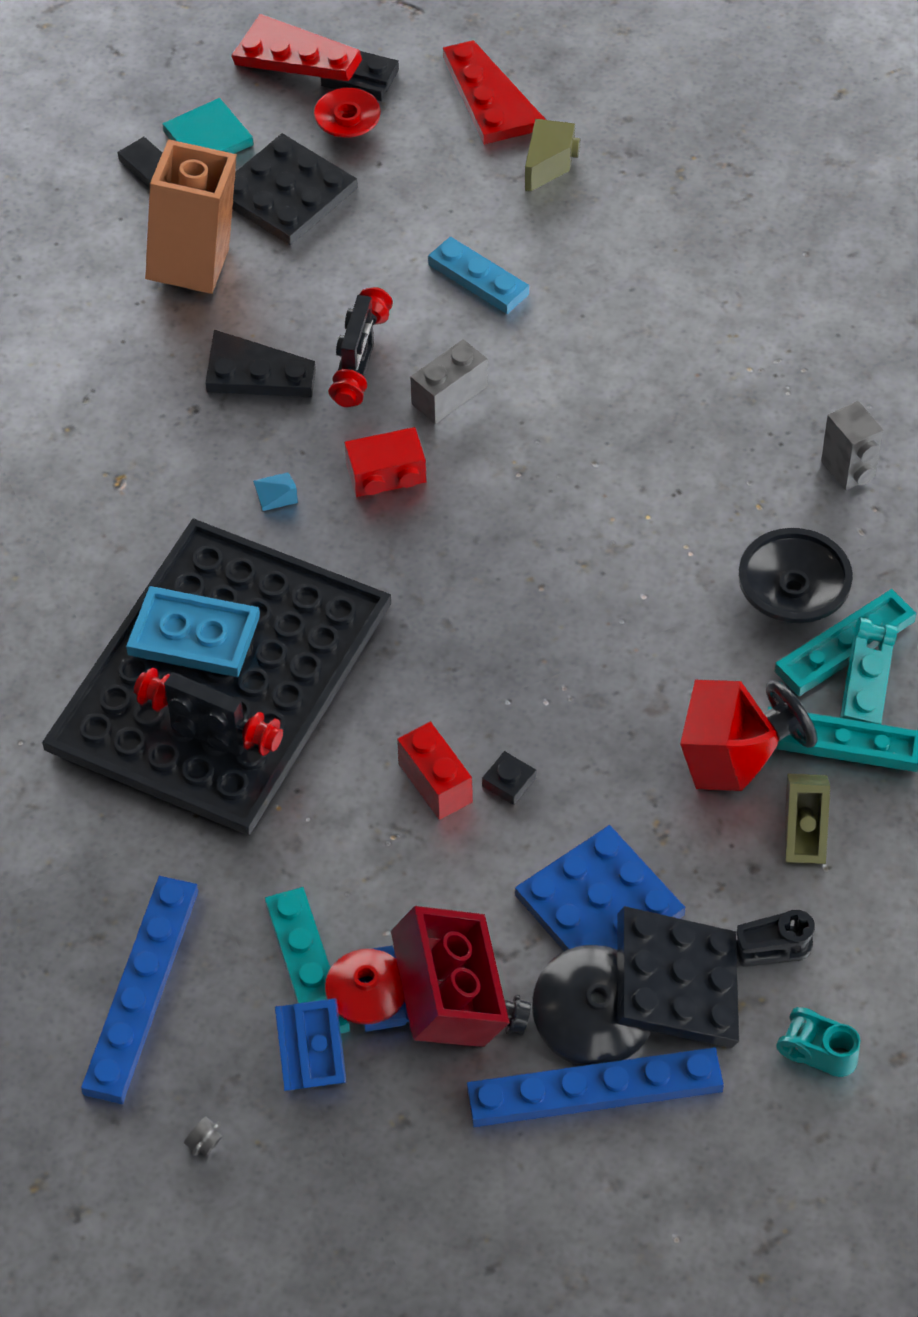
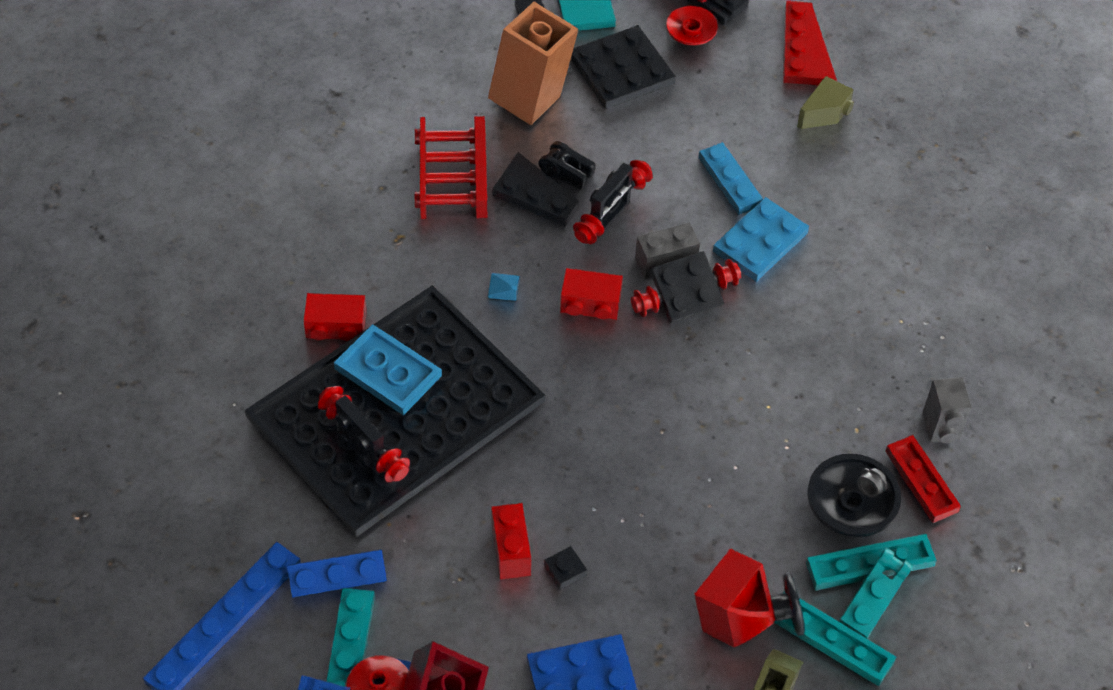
camera: 20 degrees right, 0 degrees up
none -> blue plate [287,549,387,598]
none -> red brick [303,293,367,341]
none -> red fence [415,116,488,219]
none -> black piece [538,141,596,190]
none -> black plate [631,251,741,323]
none -> dark azure plate [713,197,809,282]
none -> flat silver plate [857,468,887,497]
none -> red plate [885,435,961,523]

